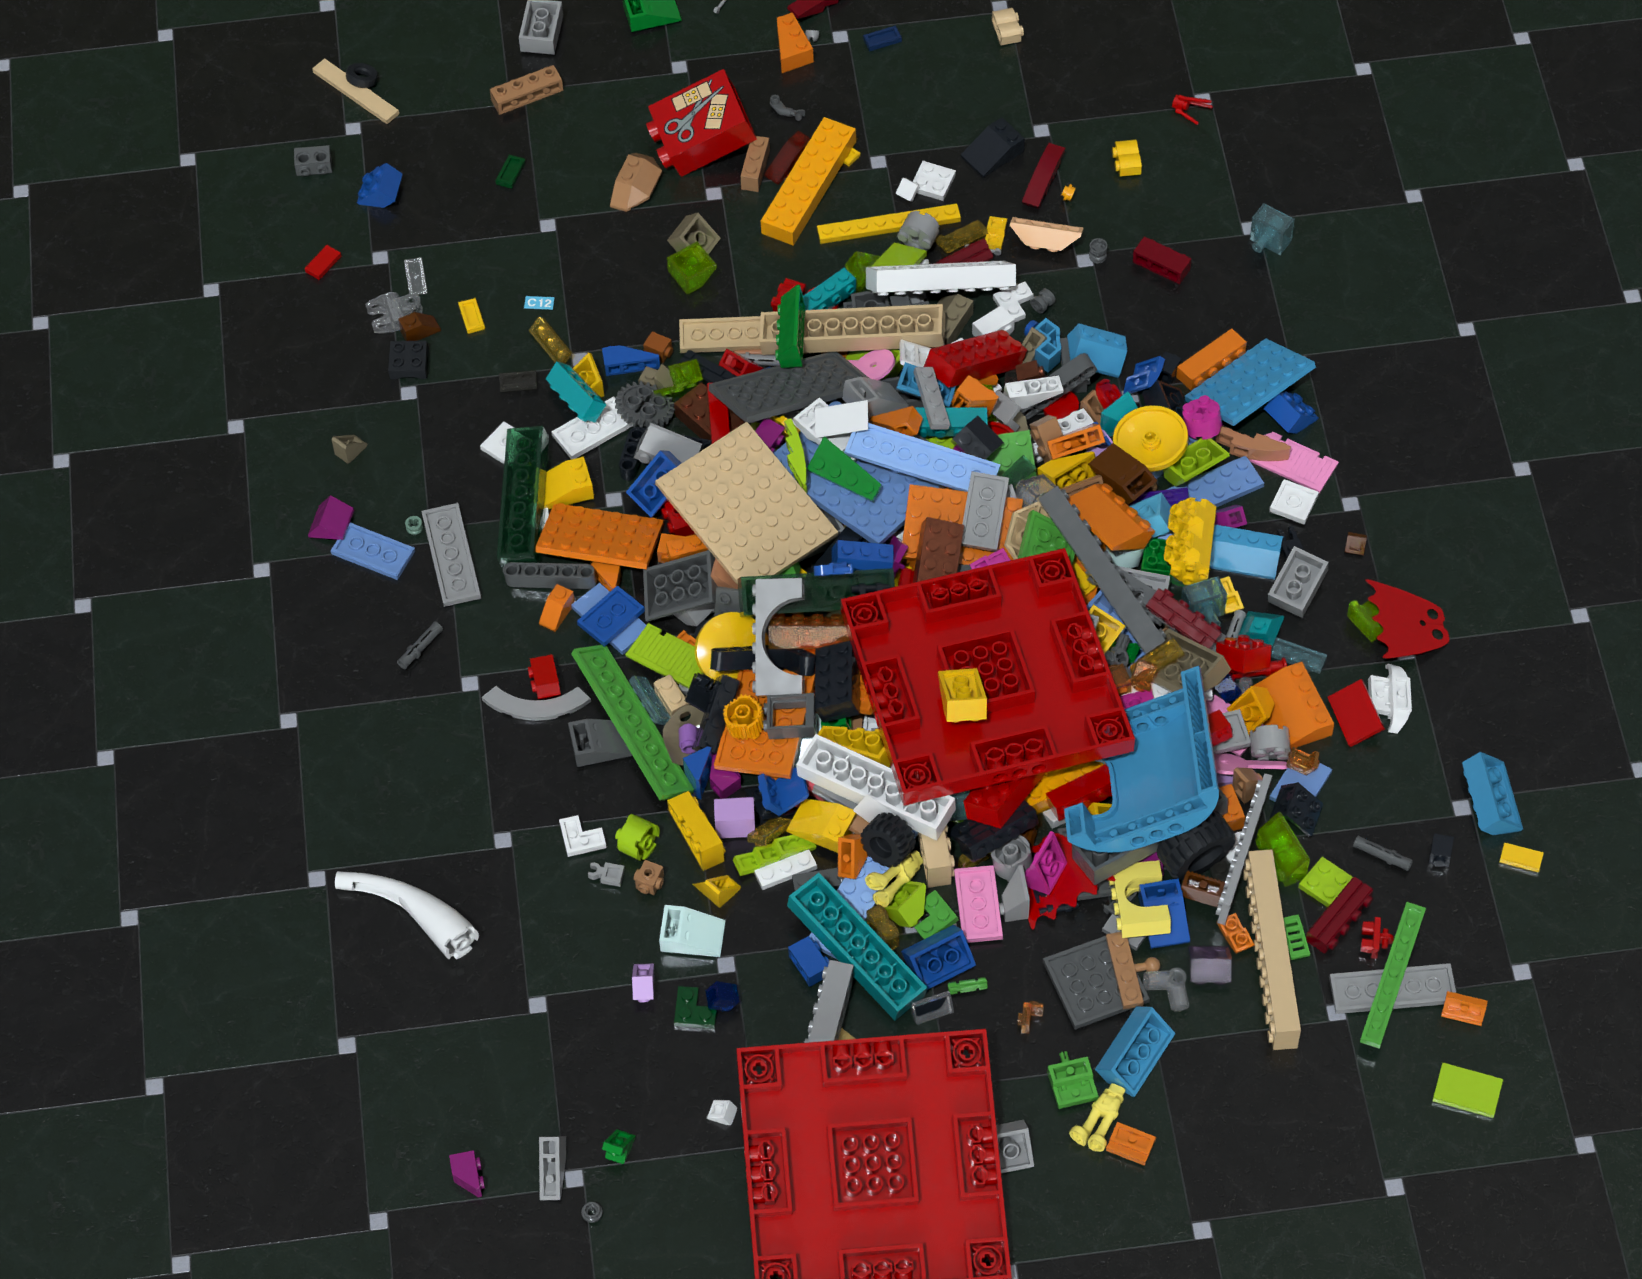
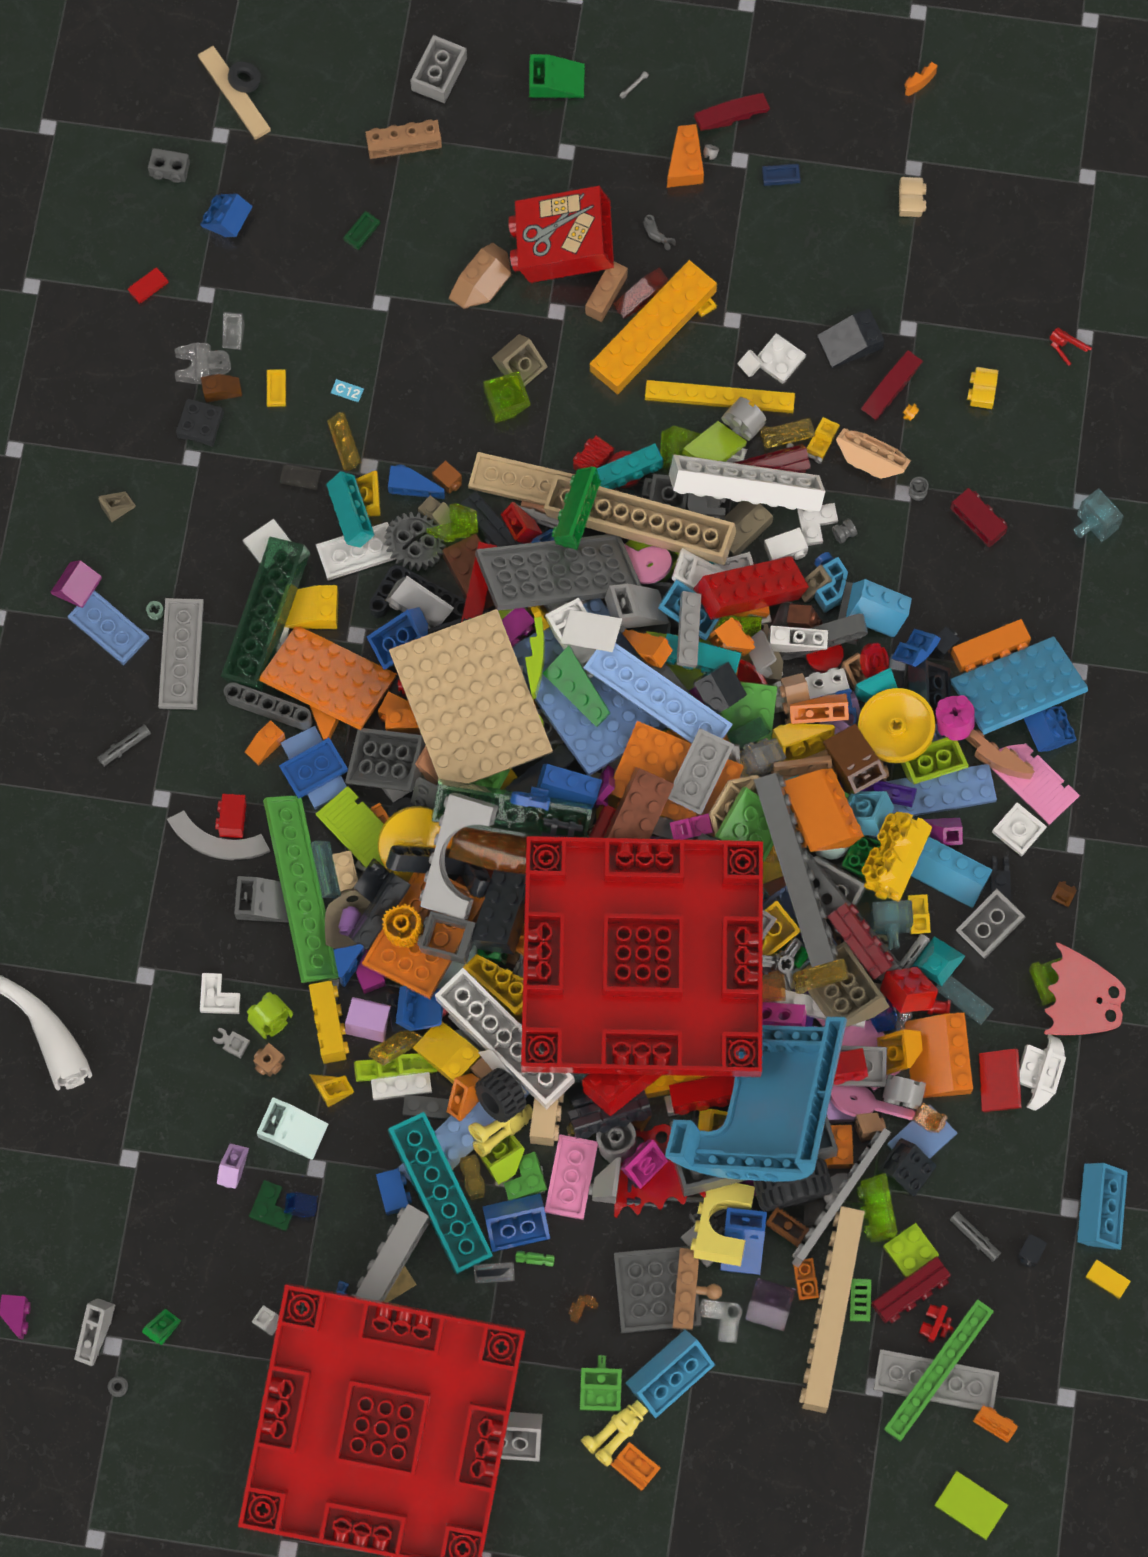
camera: 15 degrees right, 15 degrees up
yellow slope [938,668,987,723] -> none
clear orange bracket [1130,659,1157,692] -> none

